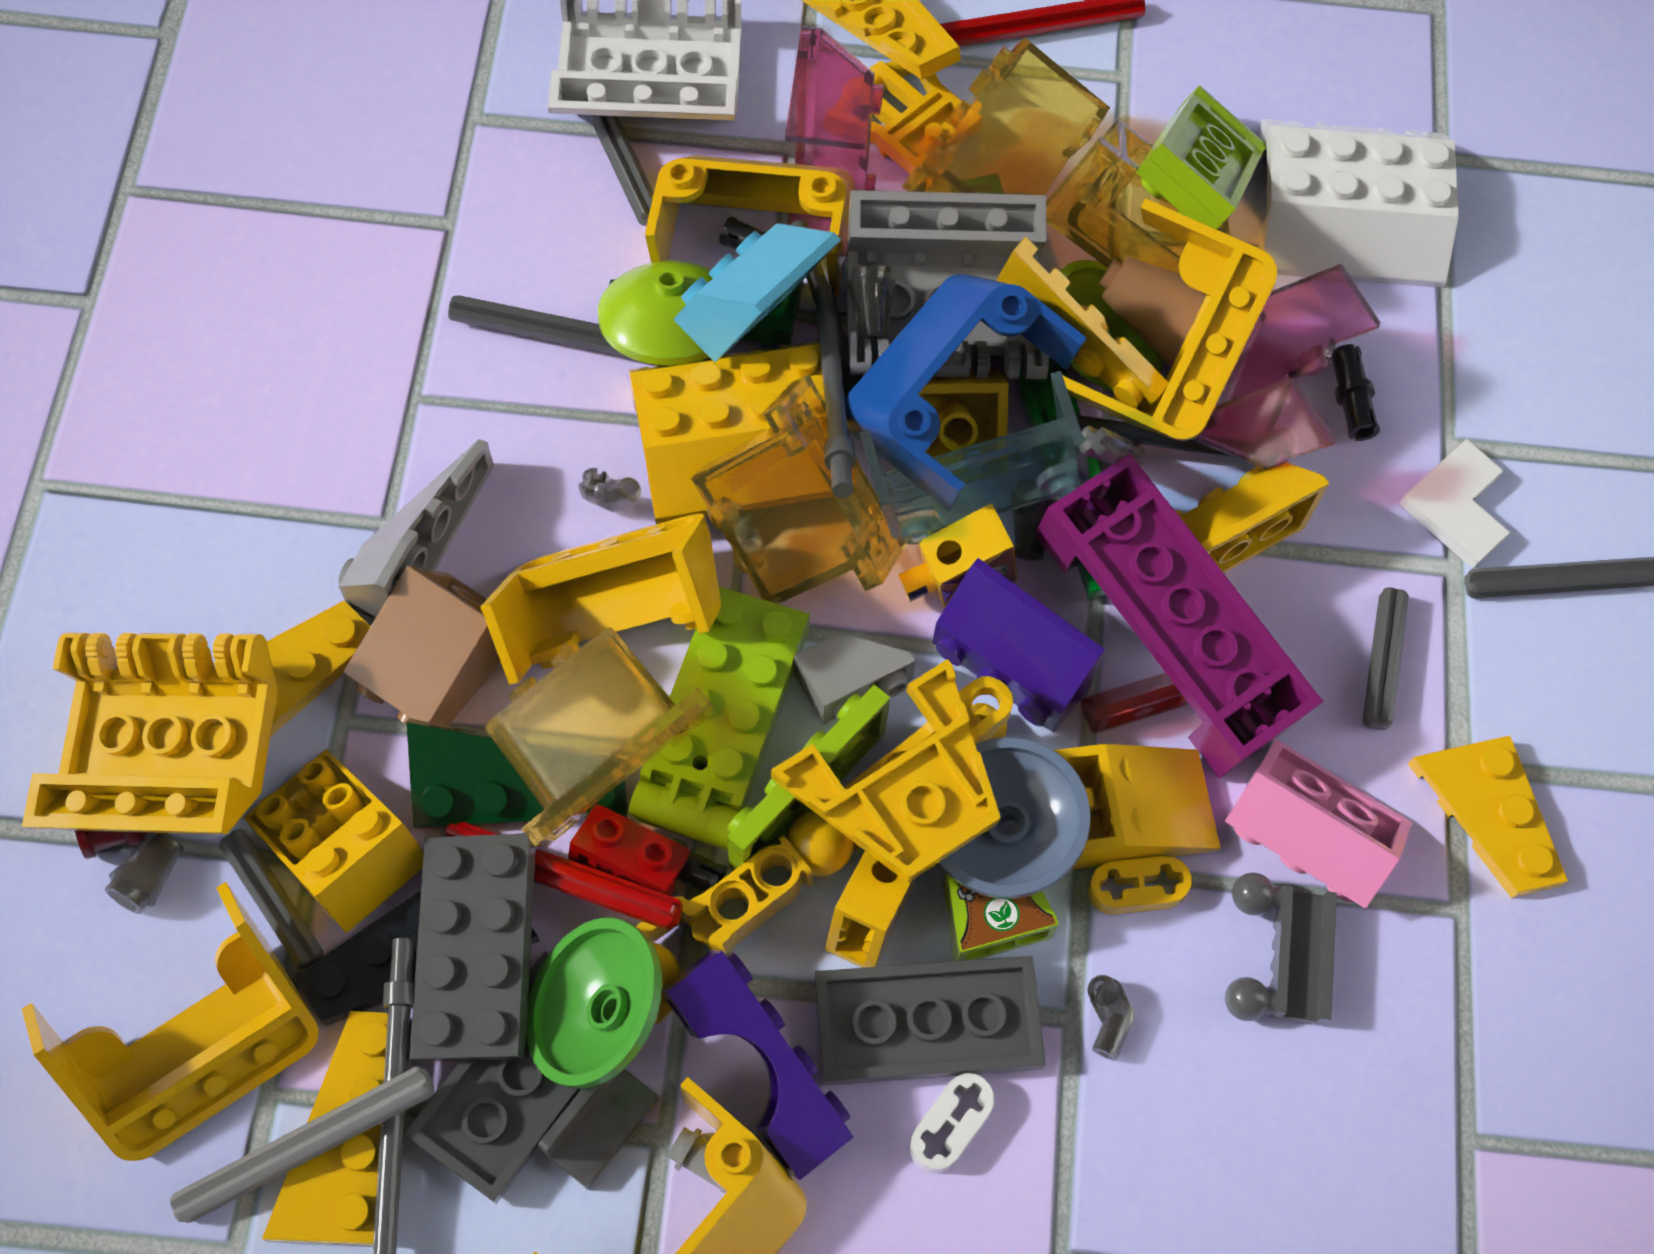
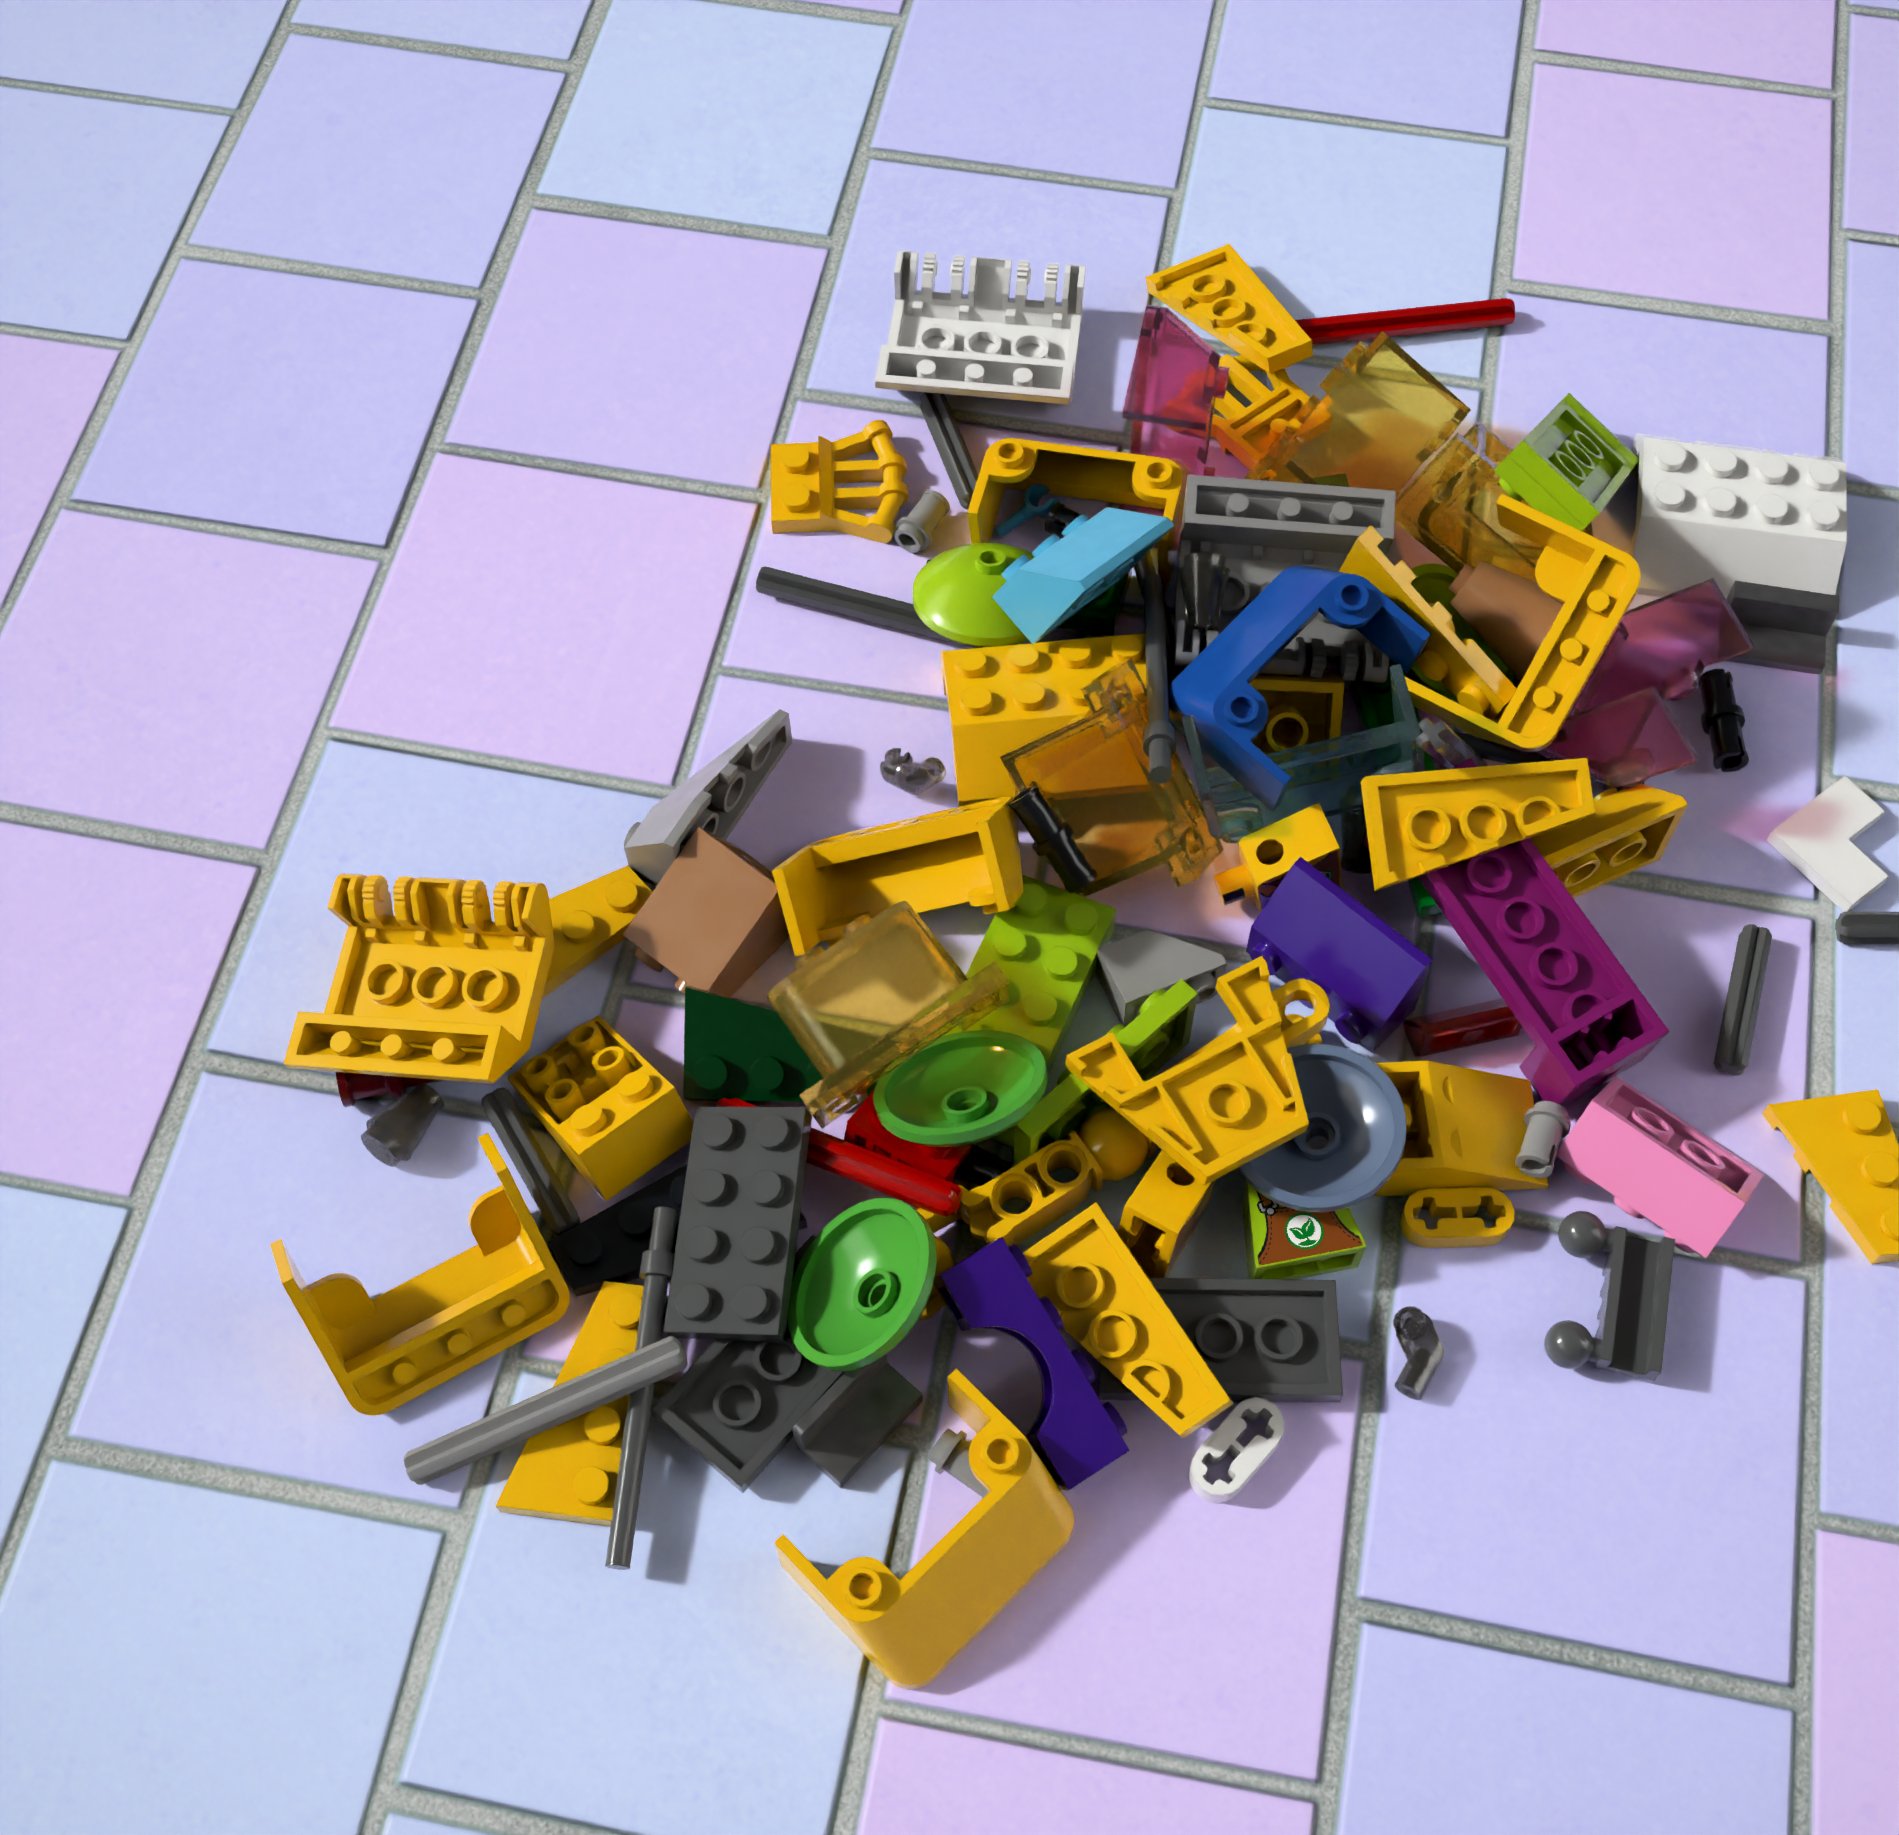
camera: 10 degrees right, 5 degrees down
none -> yellow plate [771,420,908,543]
none -> bright green dish [873,1030,1048,1147]
none -> light grey pin [894,490,950,553]
none -> dark azure hand [994,484,1060,538]
none -> black pin [1008,784,1098,894]
none -> yellow wing [1023,1202,1234,1439]
none -> yellow wing [1360,758,1595,891]
none -> light grey pin [1515,1101,1571,1178]
none -> flat silver panel [1719,580,1839,674]

